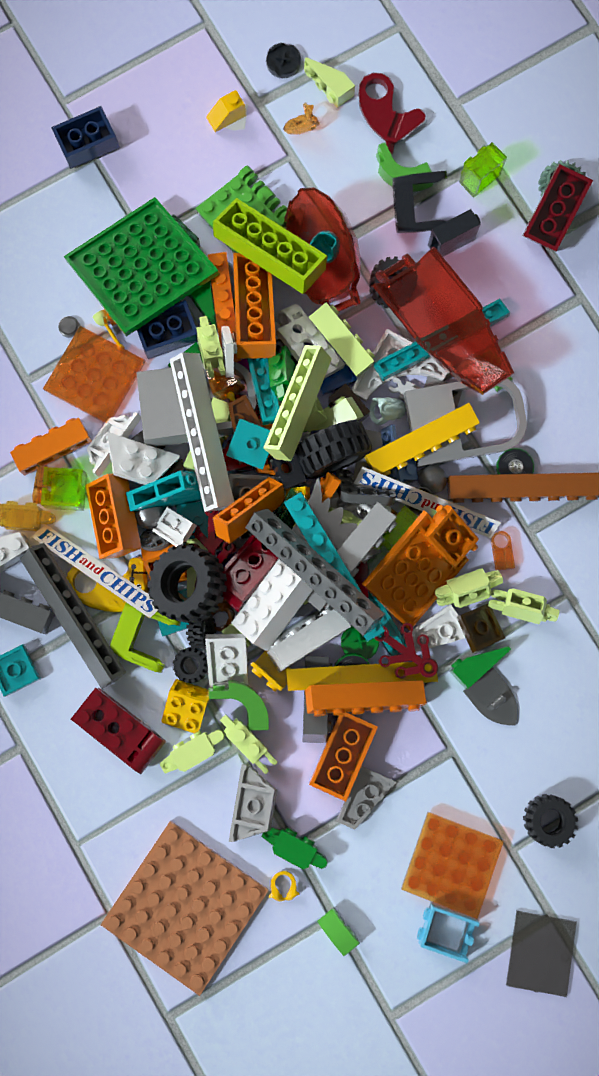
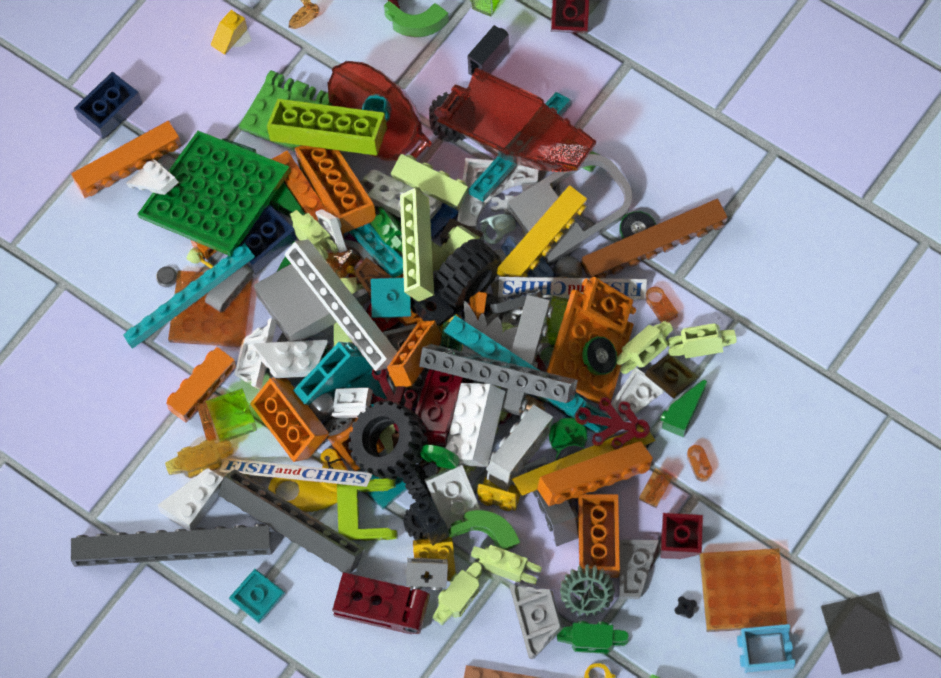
camera: 20 degrees left, 15 degrees down
black connector [392,171,447,233] -> none
dark grey shield [463,667,517,725] -> none
black tyre [523,794,579,848] -> none
none -> orange brick [71,121,182,199]
none -> teal plate [123,243,255,349]
none -> white wing [126,159,178,195]
none -> light grey beam [205,265,254,313]
none -> light grey brick [406,558,448,590]
none -> black brick [410,495,450,546]
none -> green tile [421,445,460,469]
none -> sand green gear [560,564,615,618]
none -> black tile [582,337,617,375]
none -> clear orange hips [639,468,673,508]
none -> dark red slope [660,513,703,559]
none -> black plate [674,596,697,619]
none -> clear orange beam [687,445,712,482]

